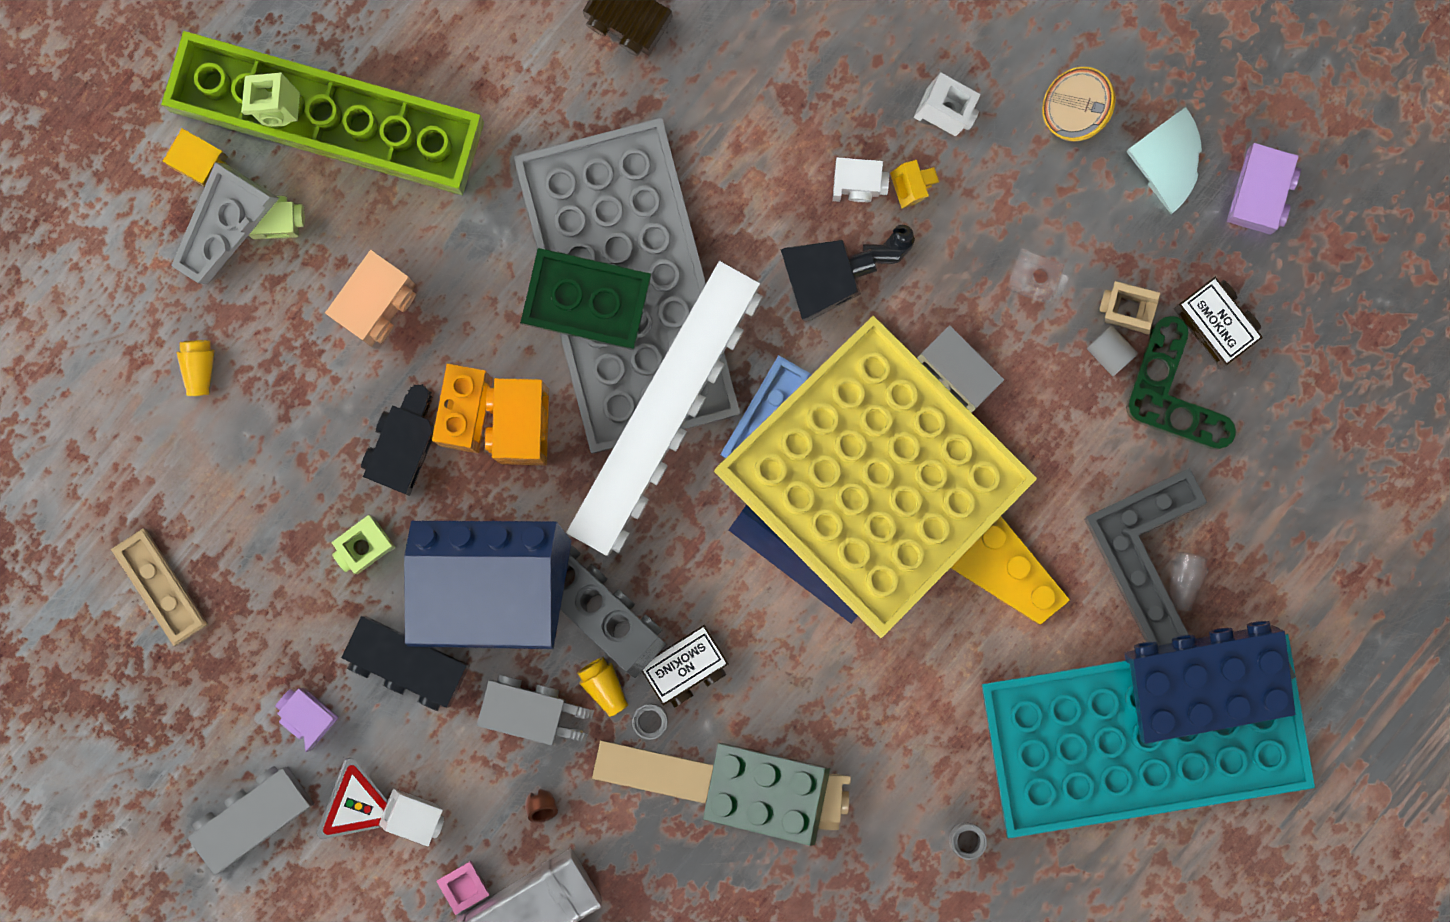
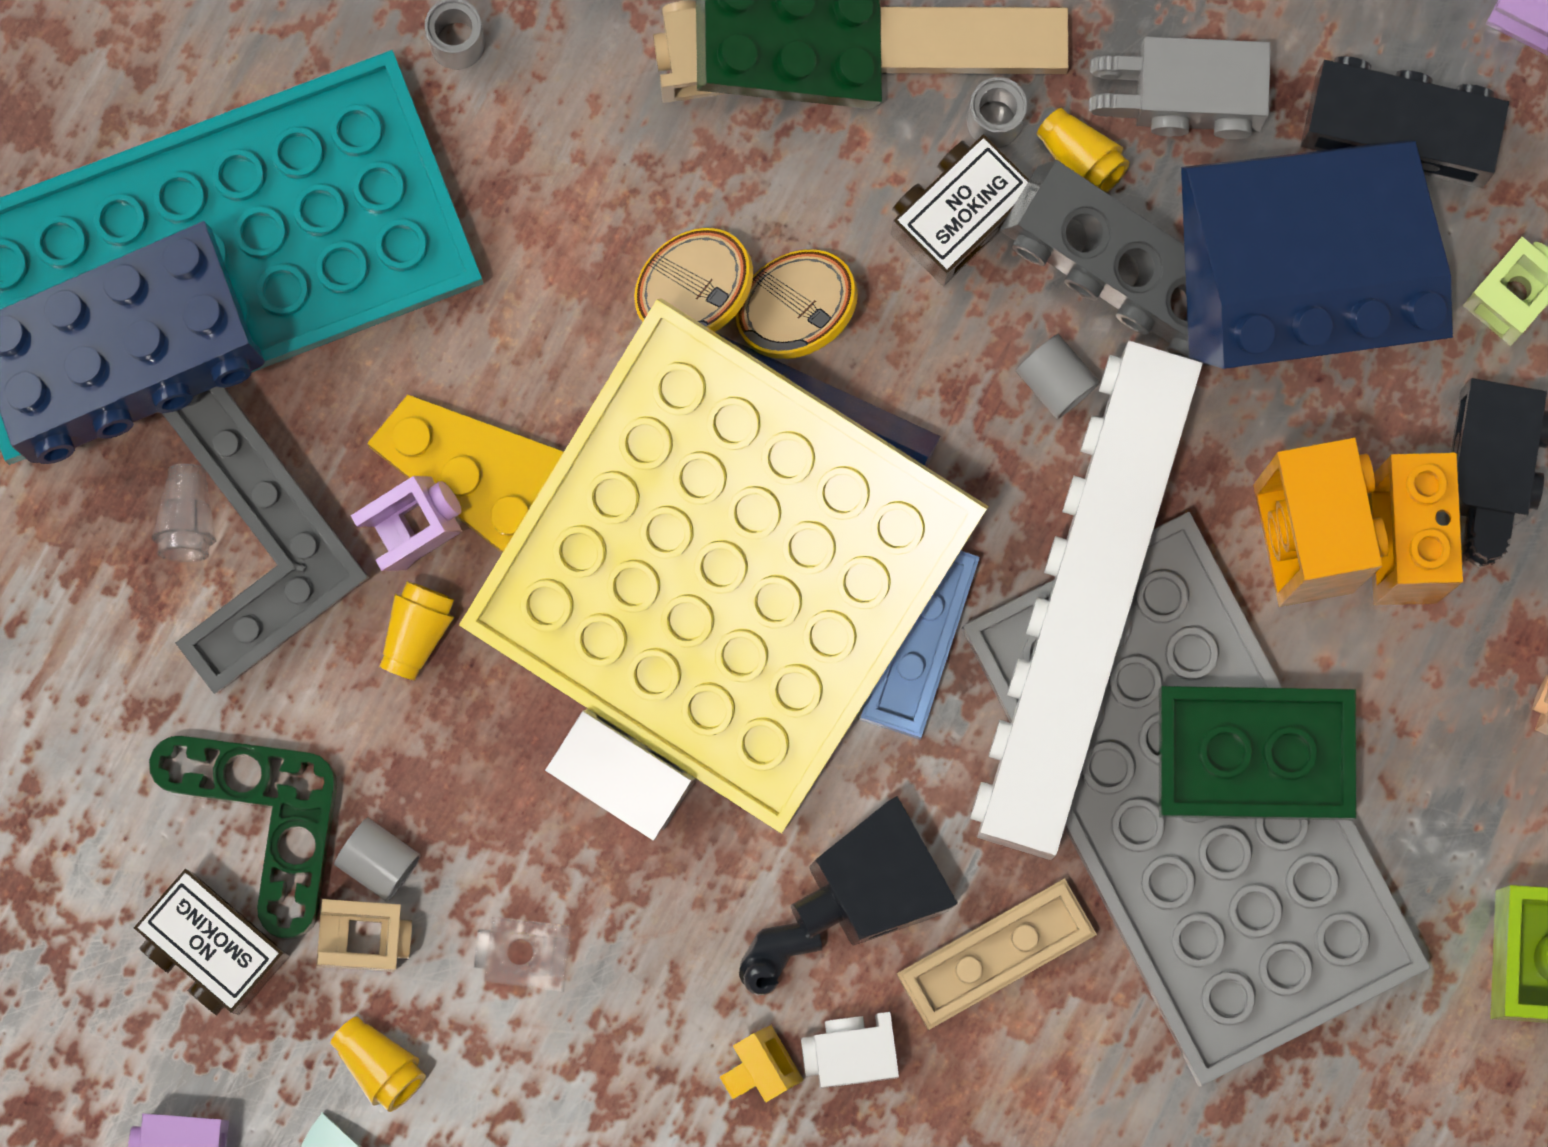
camera: 160 degrees right, 5 degrees down
none -> yellow cone [330,1016,426,1112]
none -> lavender window [351,476,463,571]
none -> yellow cone [379,581,454,681]
none -> piece [634,228,753,332]
none -> piece [736,250,858,359]
none -> tan tile [896,879,1097,1030]
none -> light grey beam [1016,334,1100,419]

